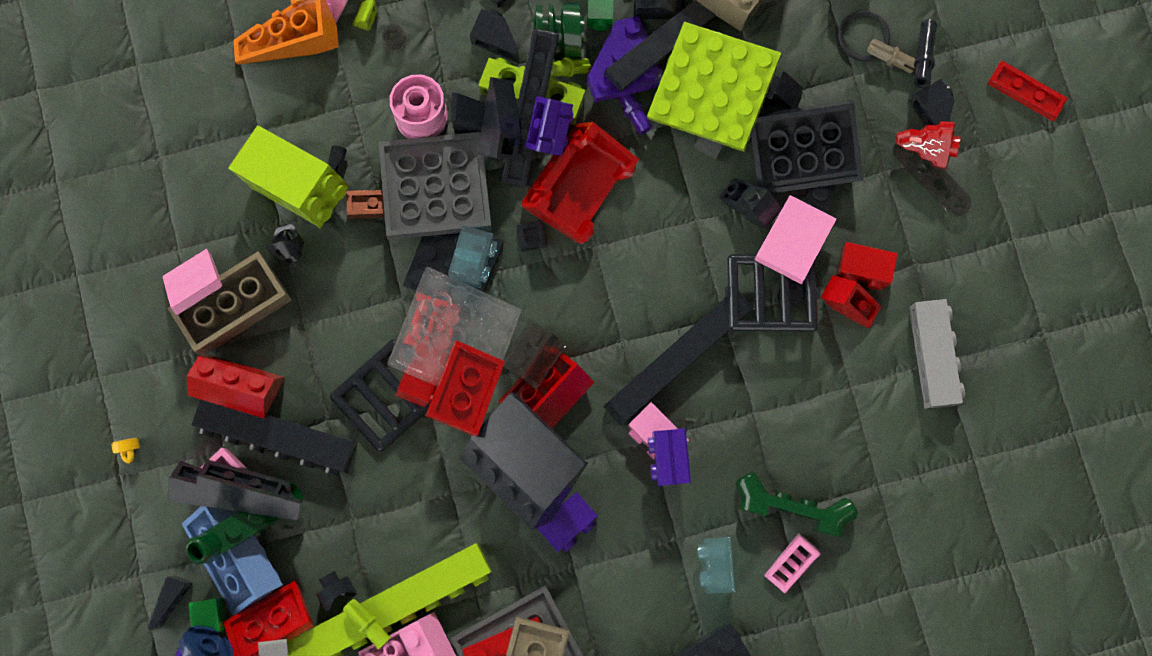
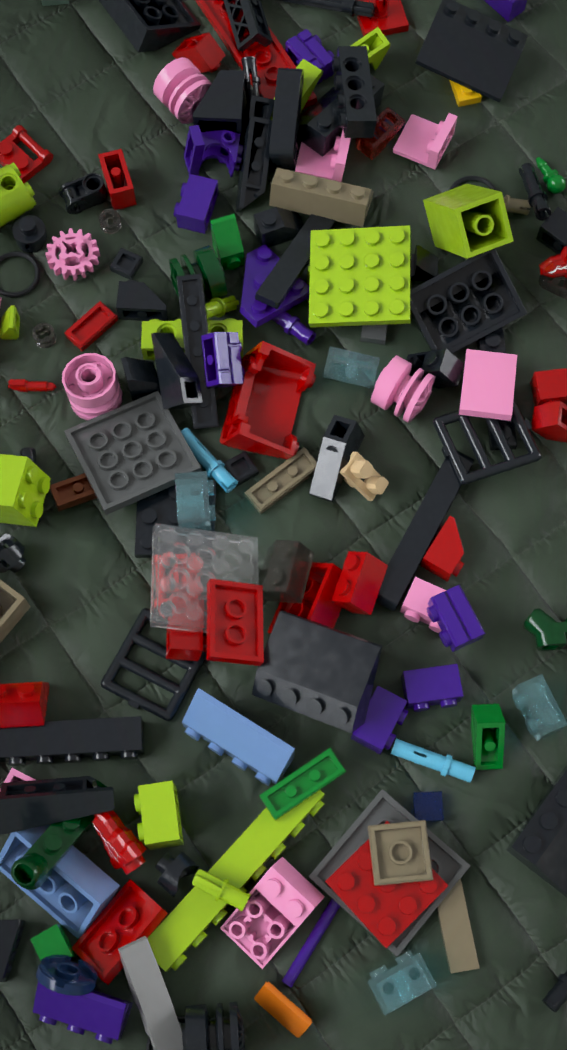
camera: 20 degrees left, 10 degrees down
none -> red piece [8,379,56,392]
none -> red tile [64,301,118,352]
none -> red rock [92,810,146,875]
none -> lime brick [134,781,184,850]
none -> medium azure pin [181,428,238,493]
none -> medium blue slope [182,688,295,786]
none -> dark tan tile [244,447,317,514]
none -> green tile [259,748,346,821]
none -> slope [309,415,365,502]
none -> clear light blue window [323,346,380,388]
none -> red brick [331,551,388,615]
none -> tan hips [339,452,389,501]
none -> bright pink wheel [371,355,436,423]
none -> medium azure pin [391,738,476,783]
none -> dark purple brick [401,664,463,712]
none -> clear blue tile [413,791,444,822]
none -> red slope [420,516,465,582]
none -> lime brick [423,184,514,259]
none -> green slope [471,704,505,770]
none -> green bar [536,157,566,194]

